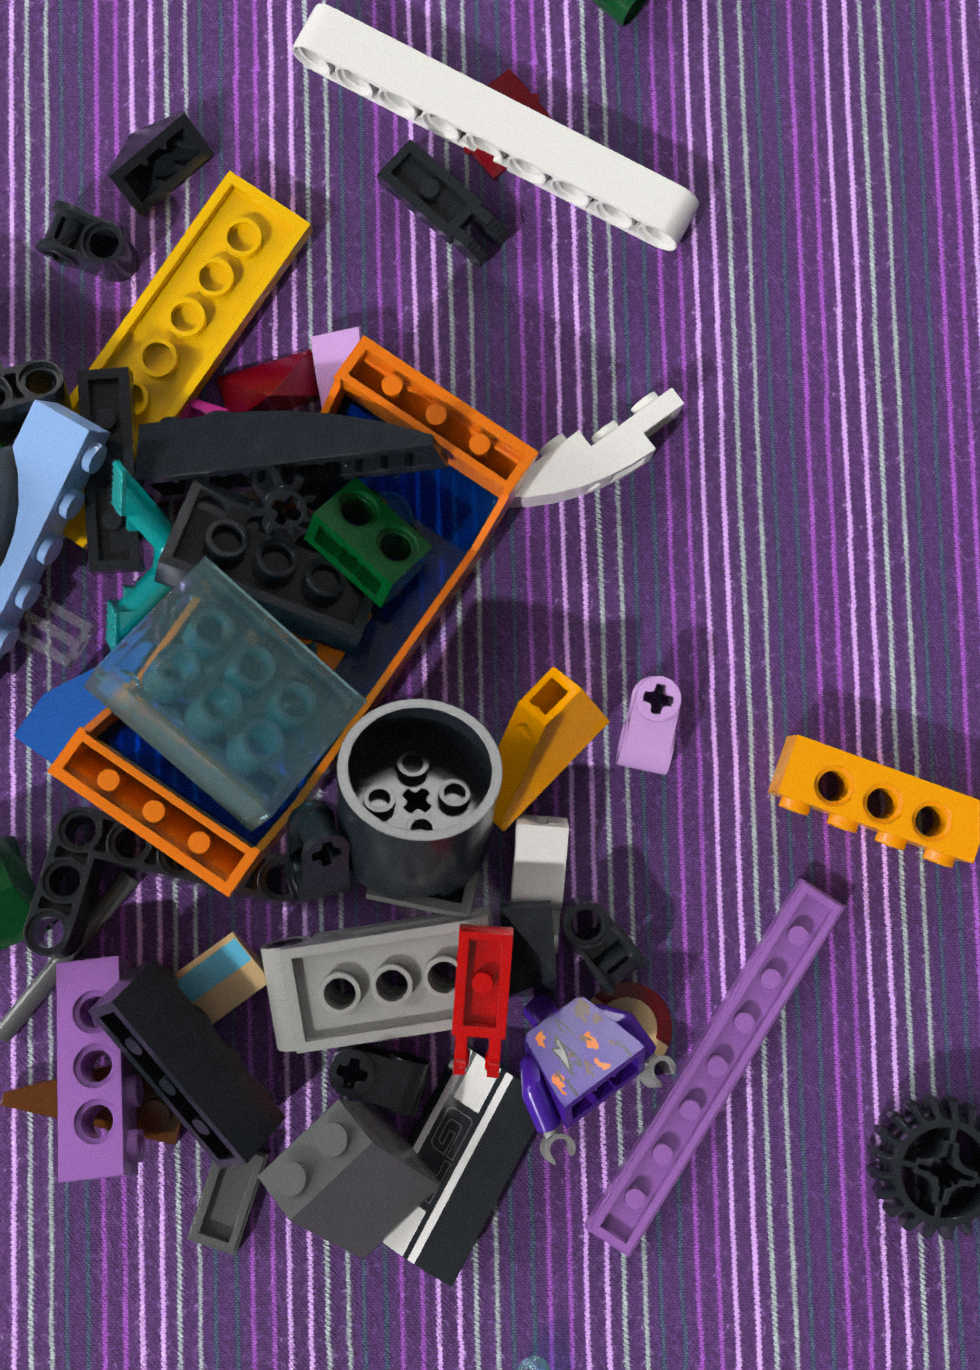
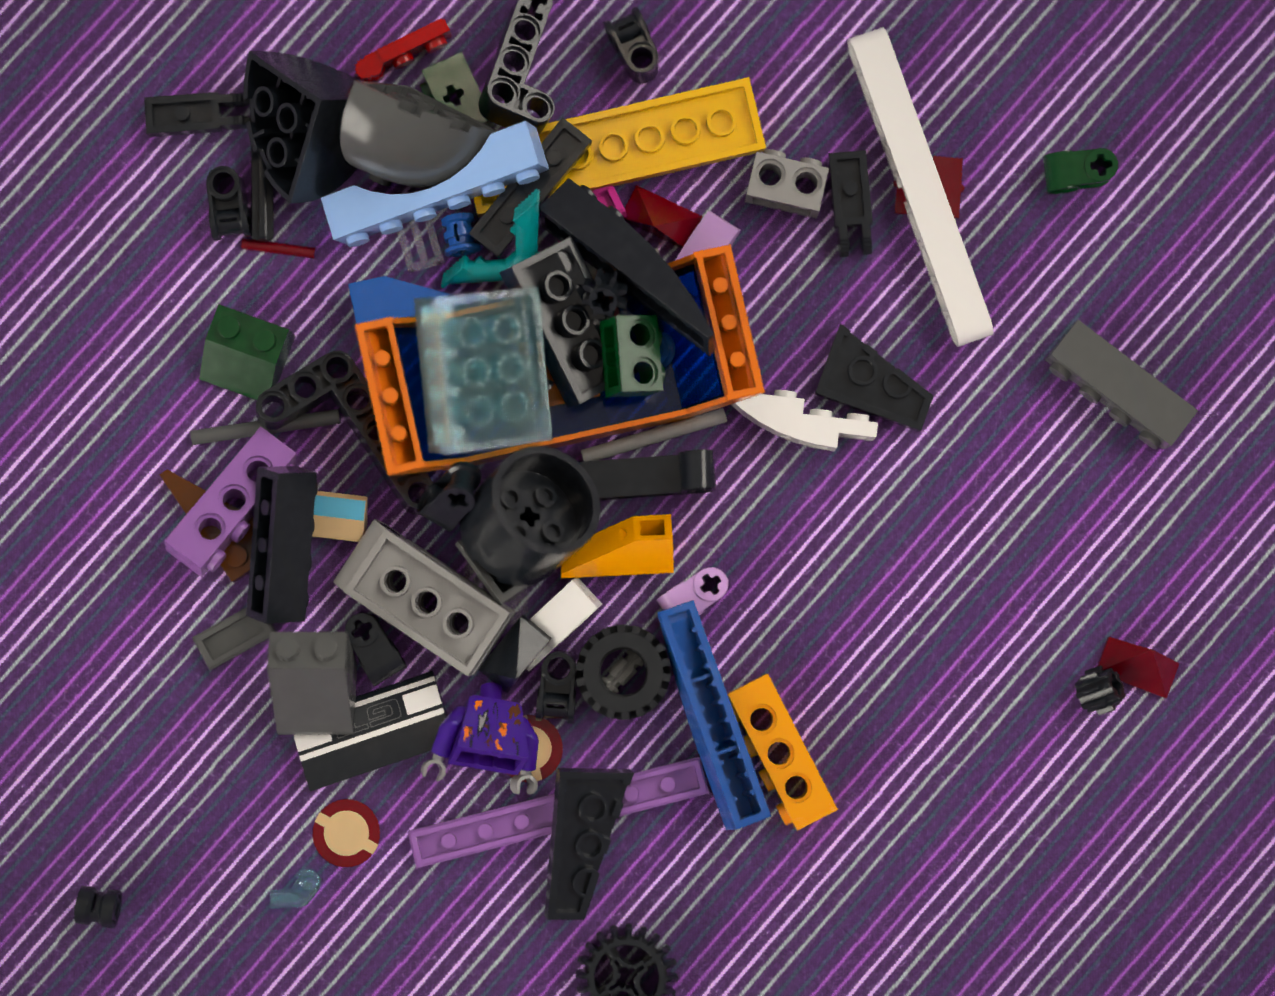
camera: 45 degrees right, 0 degrees up
black slope [107,111,214,216] -> none
red hinge [452,923,514,1078] -> none
none -> sticker [313,799,380,867]
none -> blue bush [441,213,481,257]
none -> black wing [544,768,634,920]
none -> black tyre [576,624,671,720]
none -> black beam [579,449,716,501]
none -> light grey bar [581,408,727,462]
none -> light grey piece [602,650,644,693]
none -> blue slope [657,600,771,830]
none -> light grey brick [745,149,829,219]
none -> black wing [814,323,933,432]
none -> dark grey brick [1045,320,1198,450]

